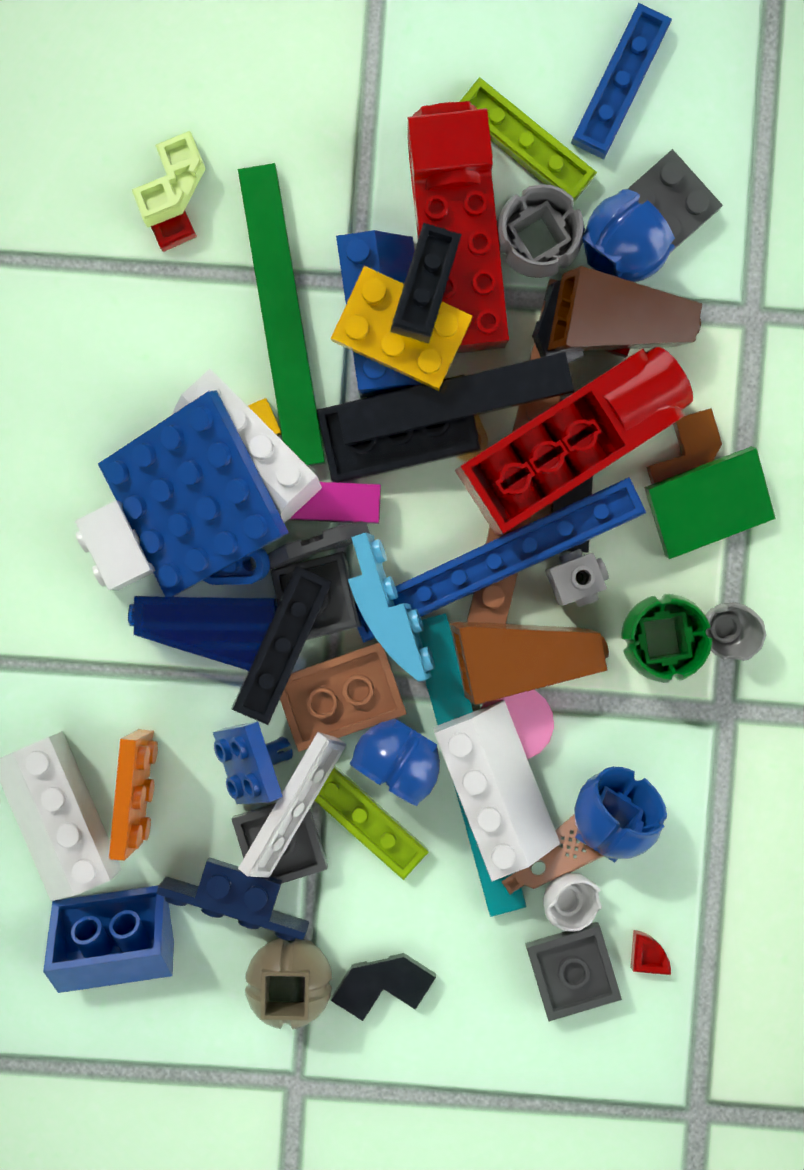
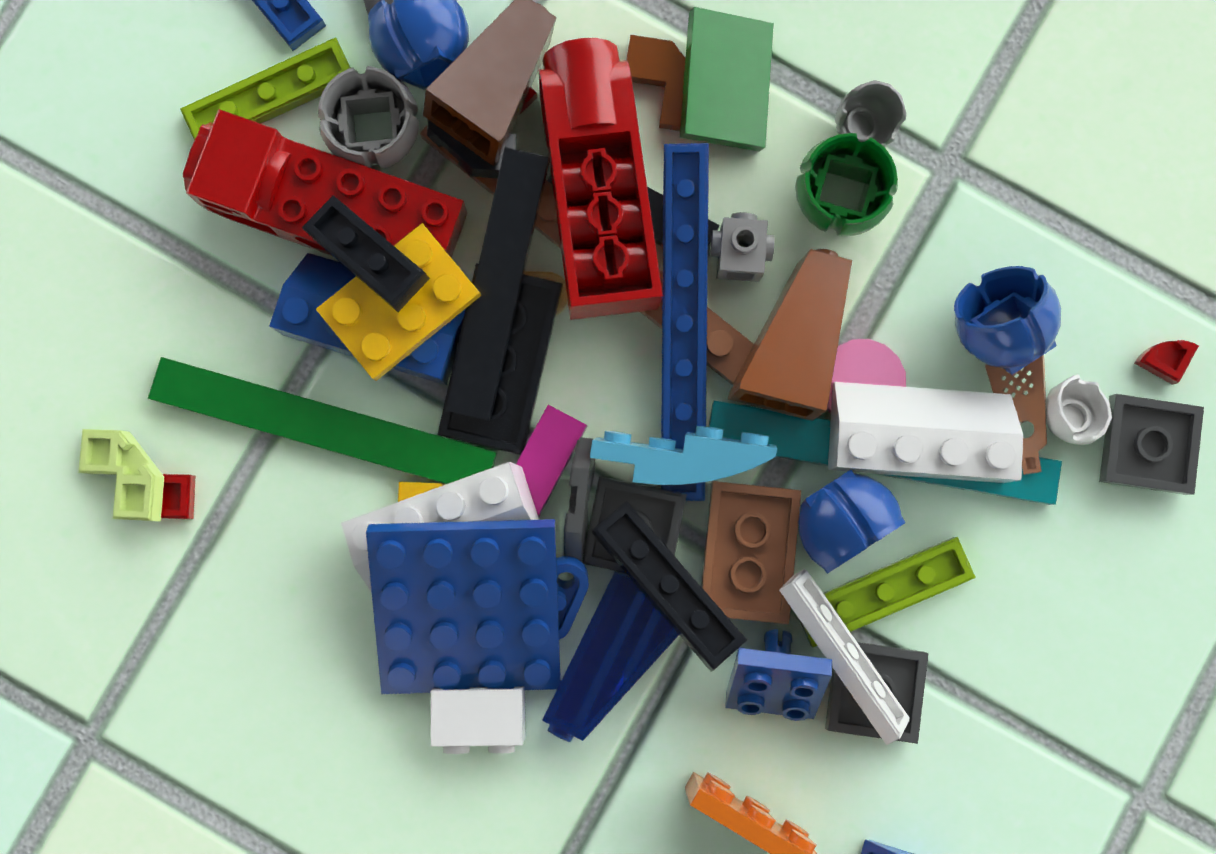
camera: 65 degrees left, 5 degrees down
dark blue bracket [156,857,309,941] -> none
dark tan piece [245,938,332,1029] -> none
black tile [331,953,436,1021] -> none

